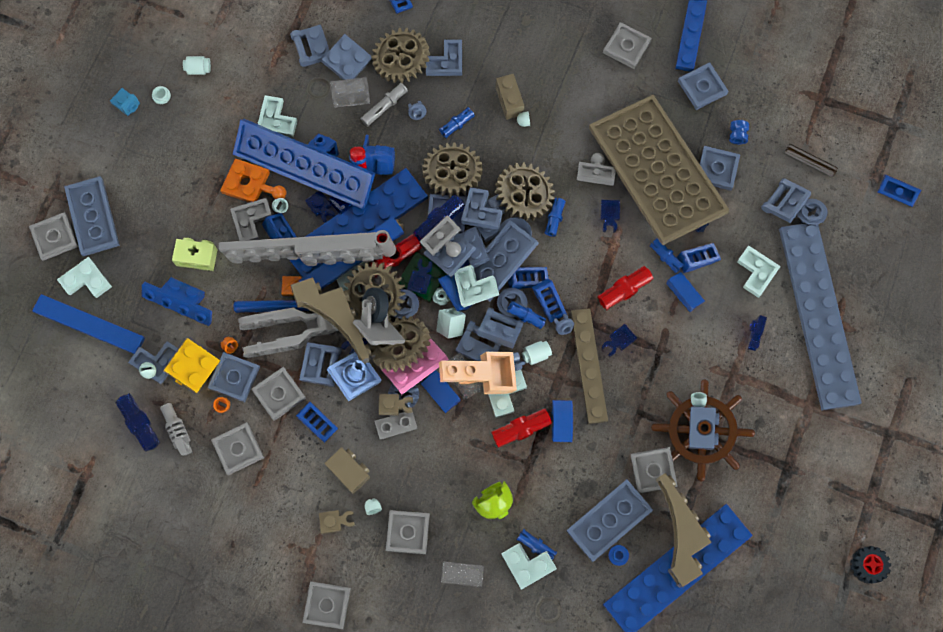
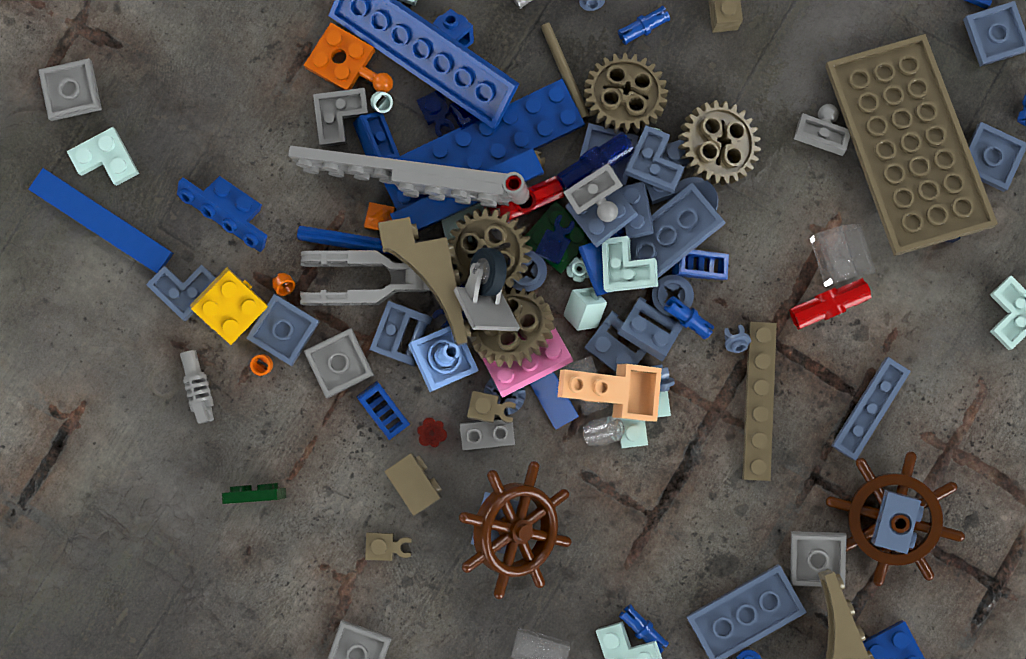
camera: 10 degrees right, 10 degrees up
sand blue plate [64,176,120,256] -> none
clear blue piece [115,393,161,452] -> none
light aqua hinge [139,362,156,379] -> none
yellowish green brick [172,238,218,271] -> none
light grey plate [211,422,264,476] -> none
blue piece [349,135,395,175] -> none
light aqua hinge [365,498,382,515] -> none
light grey plate [386,510,430,554] -> none
lime cylinder [472,481,513,519] -> none
red piece [491,409,552,448] -> none
light aqua hinge [517,111,530,127] -> none
light aqua brick [522,341,552,365] -> none
blue slope [532,279,567,323] -> none
blue pin [545,198,566,237] -> none
blue slope [551,400,573,442] -> none
clear blue plate [600,200,620,233] -> none
clear blue plate [602,324,637,357] -> none
blue pin [650,238,684,273] -> none
blue slope [666,272,705,312] -> none
blue slope [677,243,721,273] -> none
light aqua hinge [691,392,707,407] -> none
clear blue plate [748,315,767,351] -> none
none -> dark green plate [222,483,286,504]
none -> clear red plant [417,417,447,448]
none -> reddish brown brick [459,461,571,599]
none -> dark tan bar [541,23,590,120]
none -> clear brick [583,415,625,447]
none -> clear slope [810,223,876,287]
none -> sand blue plate [831,357,911,460]

